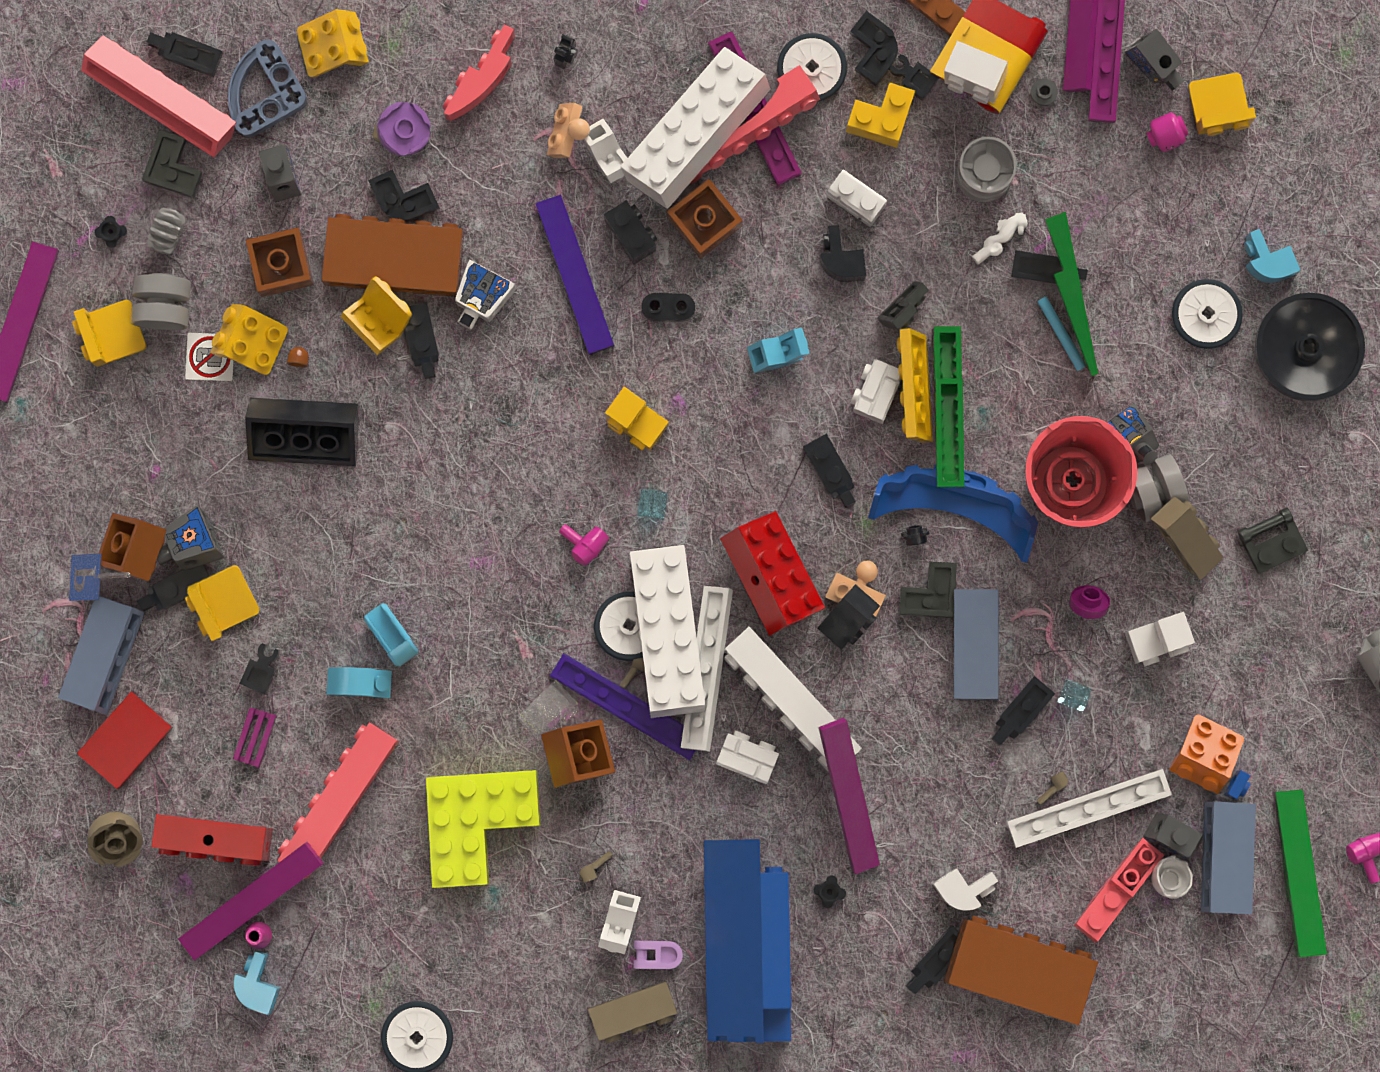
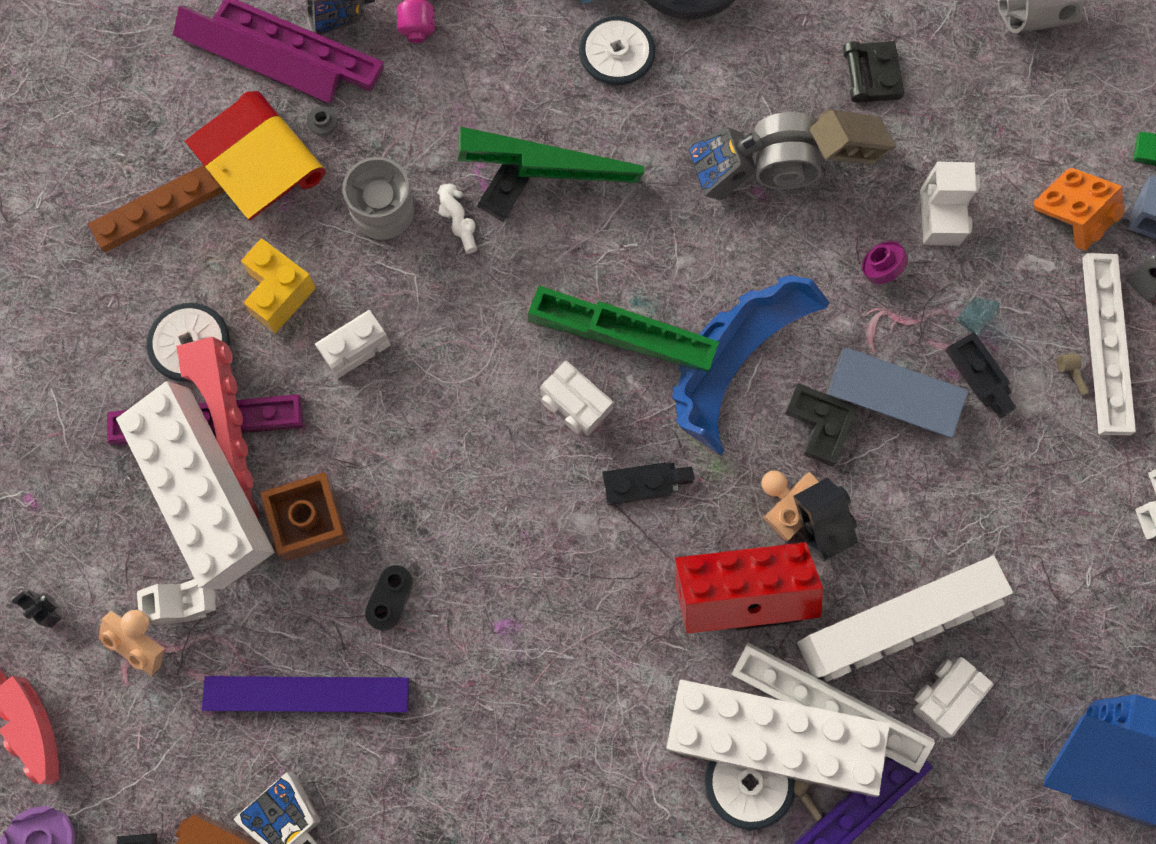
camera: 75 degrees left, 10 degrees down
dark pink piece [559,524,610,566] -> none
black brick [604,200,658,265] -> none
yellow brick [605,387,669,451] -> none
clear light blue slope [637,489,668,520] -> none
medium azure brick [747,328,810,373] -> none
black plate [813,875,846,908] -> none
magenta tile [818,718,880,875] -> none
black brick [819,225,867,282] -> none
black plate [850,10,898,86] -> none
pearl dark grey plate [877,281,929,330] -> none
black plate [889,54,939,101] -> none
yellow plate [897,328,933,443] -> none
black plate [901,525,930,546] -> none
white brick [944,41,1008,104] -> none
coral cone [1025,416,1137,527] -> none
medium azure bar [1037,296,1087,372] -> none
blue plate [1224,770,1251,800] -> none

